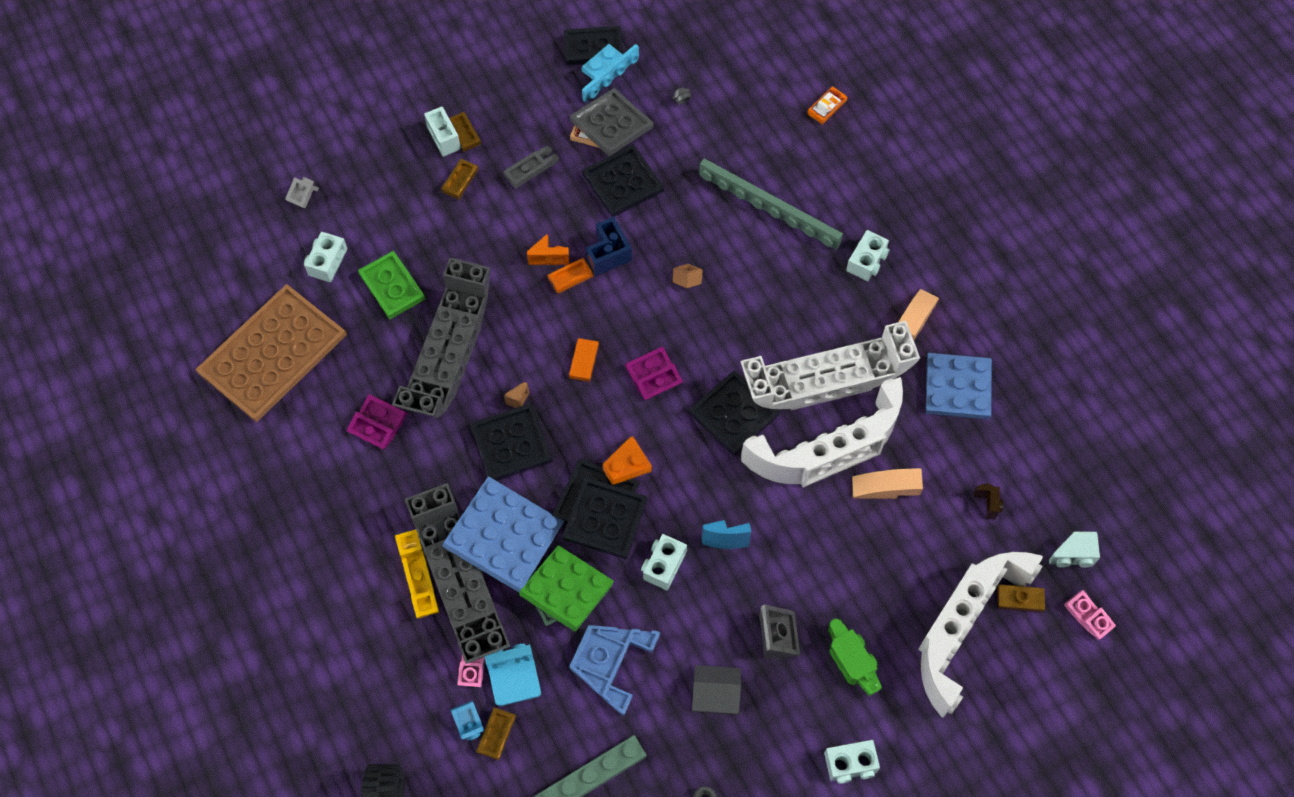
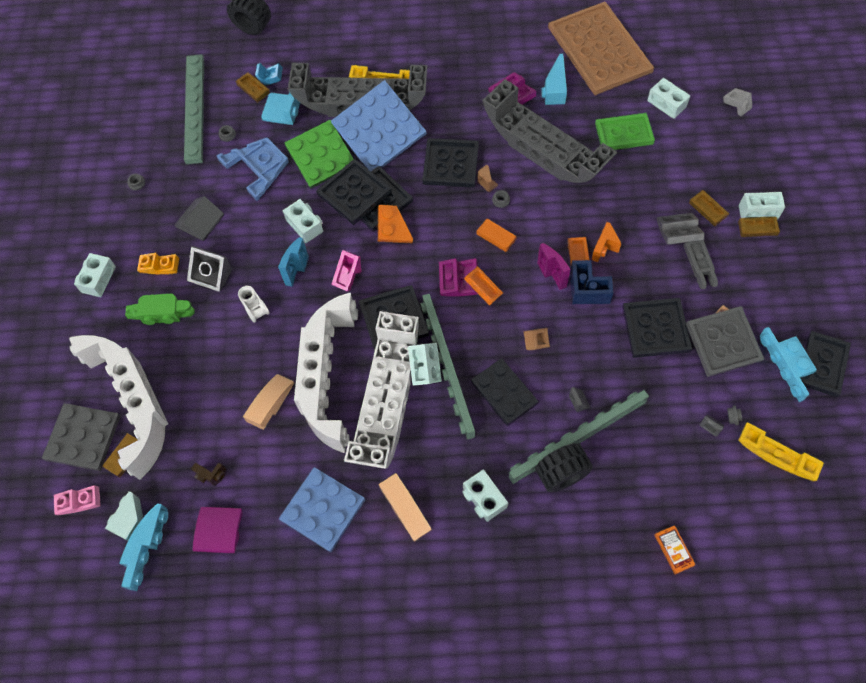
camera: 120 degrees right, 0 degrees up
none -> dark grey plate [42,403,121,471]
none -> medium azure slope [119,504,168,591]
none -> light orange slope [137,253,179,274]
none -> magenta slope [193,507,243,553]
none -> dark grey plate [219,125,236,142]
none -> white piece [238,286,270,323]
none -> slope [331,250,361,291]
none -> light aqua brick [408,343,442,385]
none -> sand green plate [420,294,475,440]
none -> orange tile [464,266,503,306]
none -> black plate [471,358,539,426]
none -> dark grey plate [492,190,510,208]
none -> black tyre [535,443,594,492]
none -> magenta slope [537,243,570,290]
none -> medium azure slope [541,54,567,105]
none -> dark grey slope [569,387,590,412]
none -> flat silver slope [657,213,704,245]
none -> dark grey slope [700,414,724,437]
none -> yellow slope [738,422,824,481]

